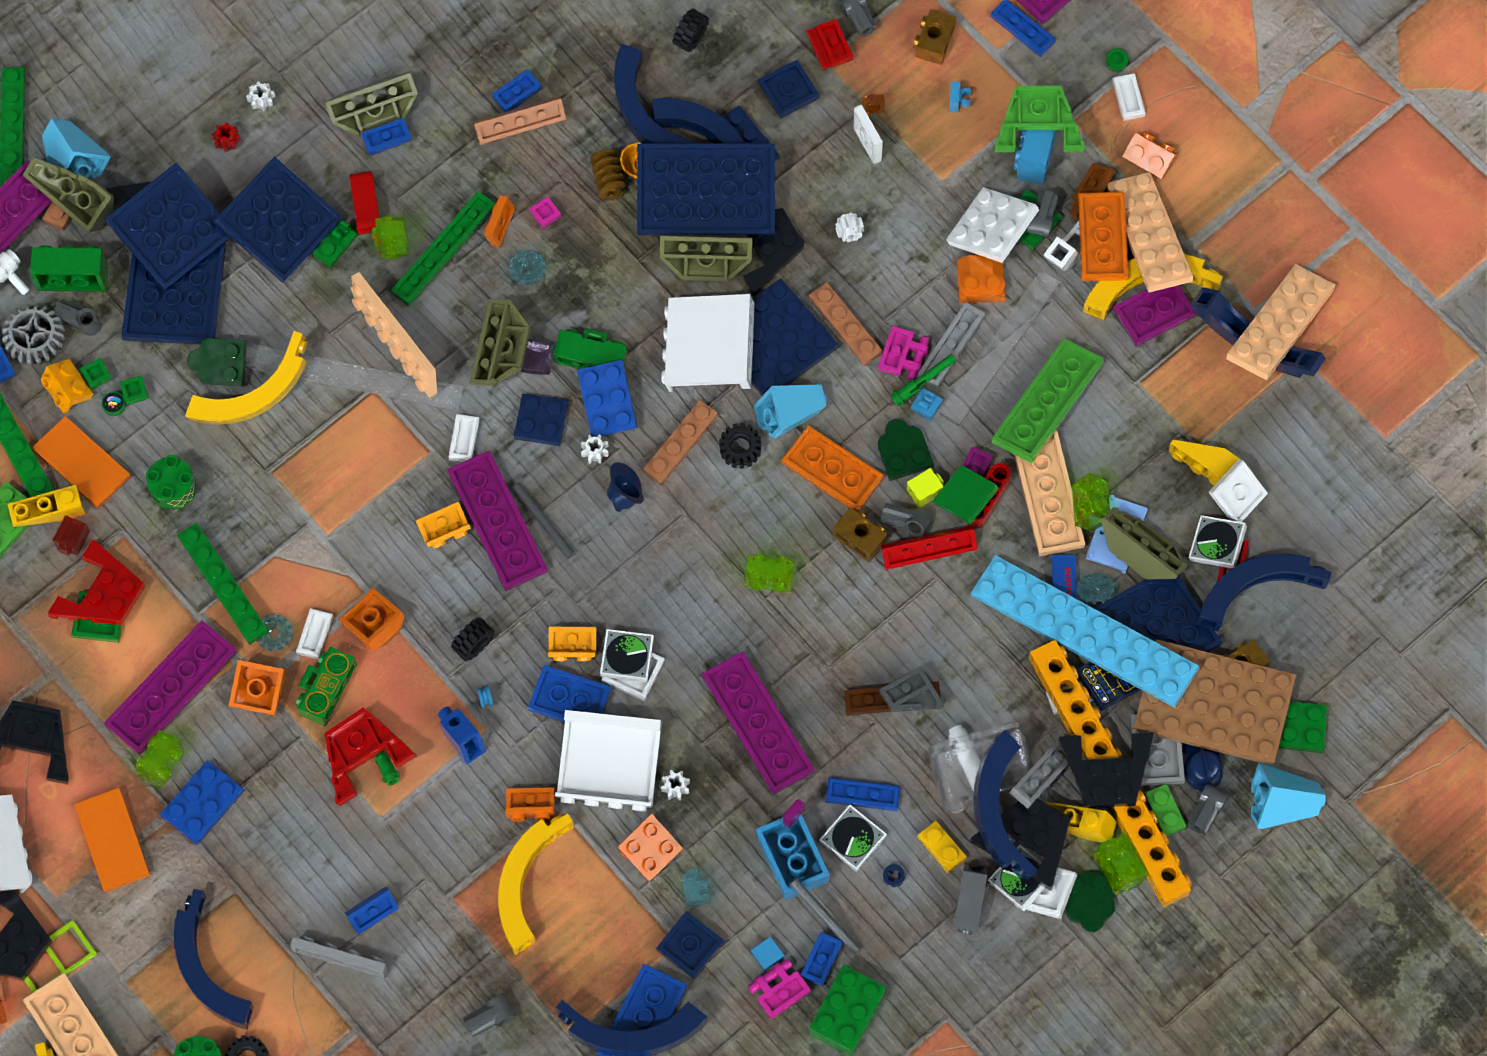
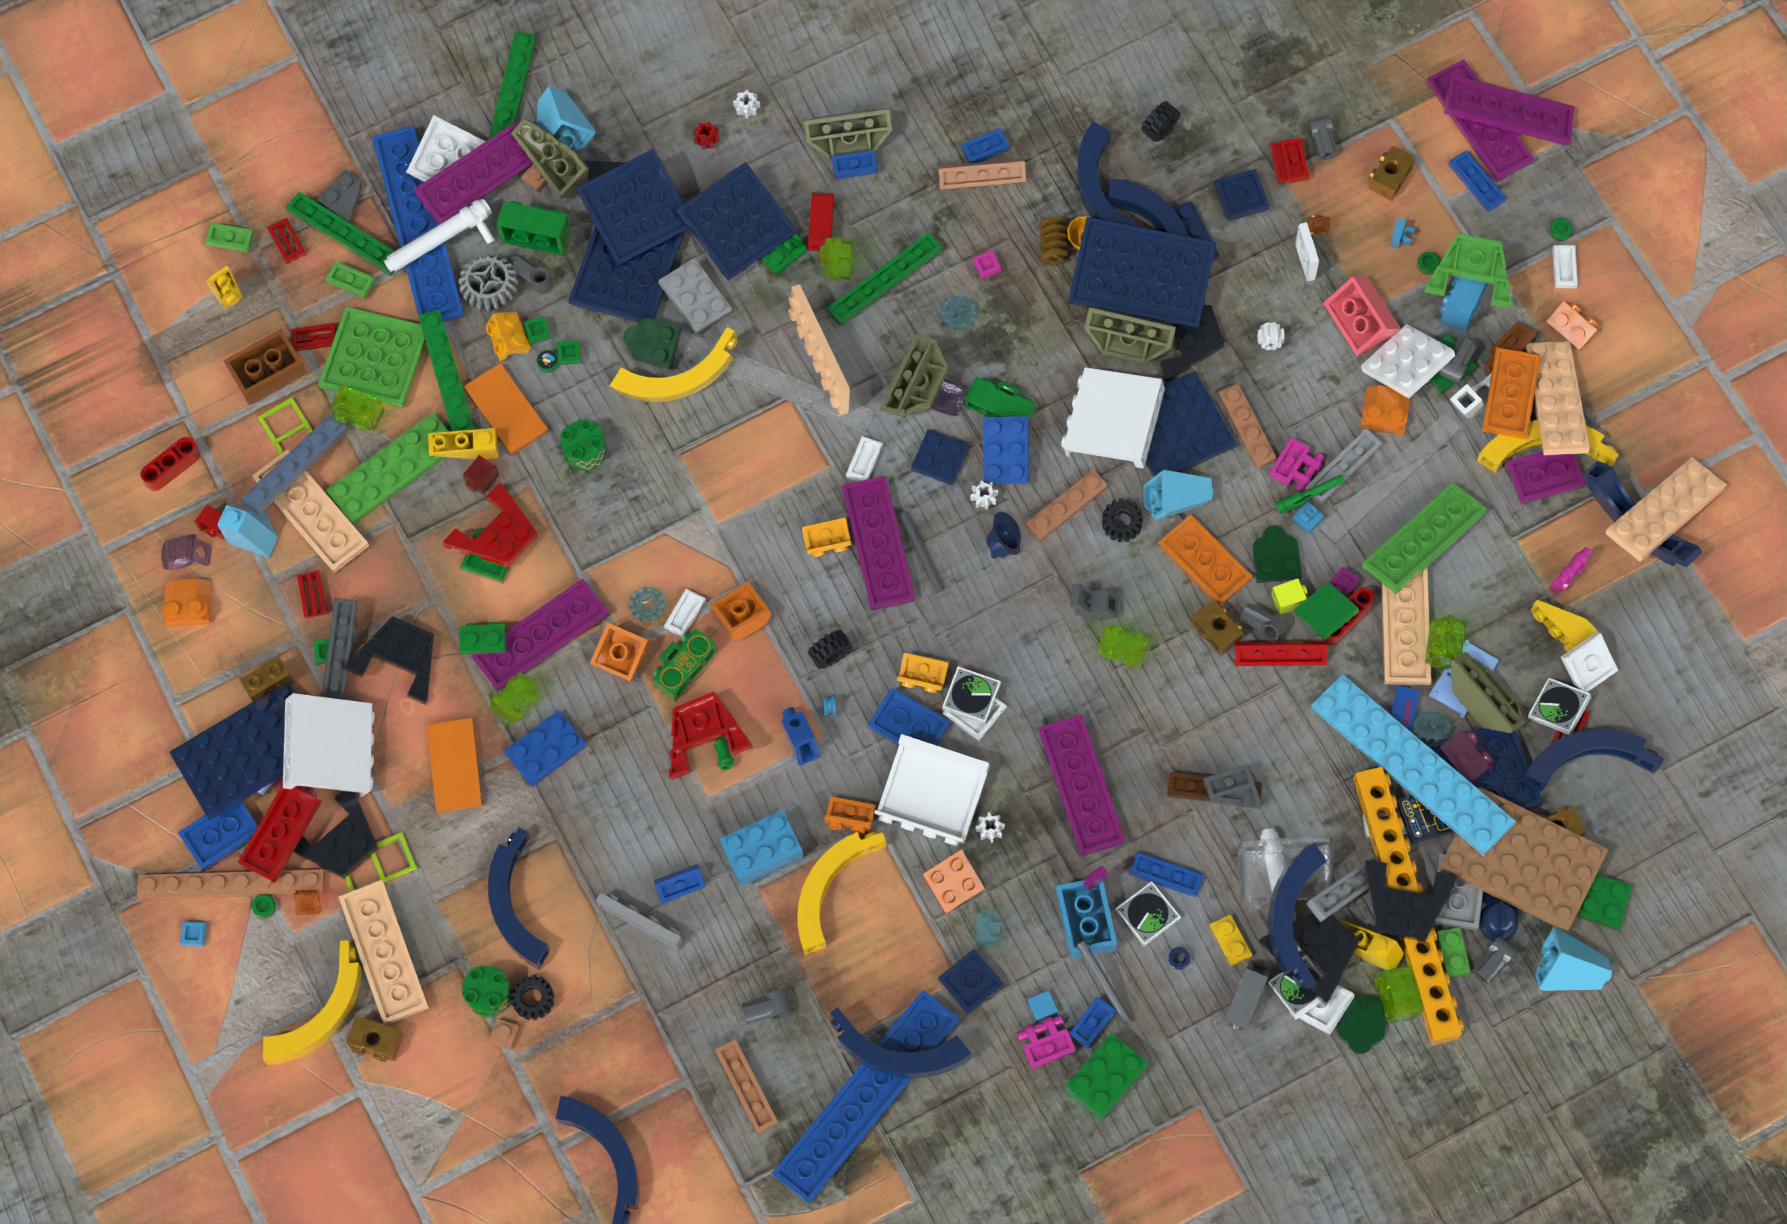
camera: 15 degrees right, 0 degrees up
green plate [177,522,269,645] -> none
orange plate [484,195,515,247] -> none
none -> green bracket [459,622,507,655]
none -> light grey plate [658,258,733,334]
none -> dark azure brick [720,810,804,887]
none -> dark grey brick [1070,583,1119,620]
none -> coral slope [1323,276,1401,356]
none -> green tile [1417,252,1440,275]
none -> clear pink bracket [1440,730,1494,783]
none -> dark pink plate [1549,547,1592,595]

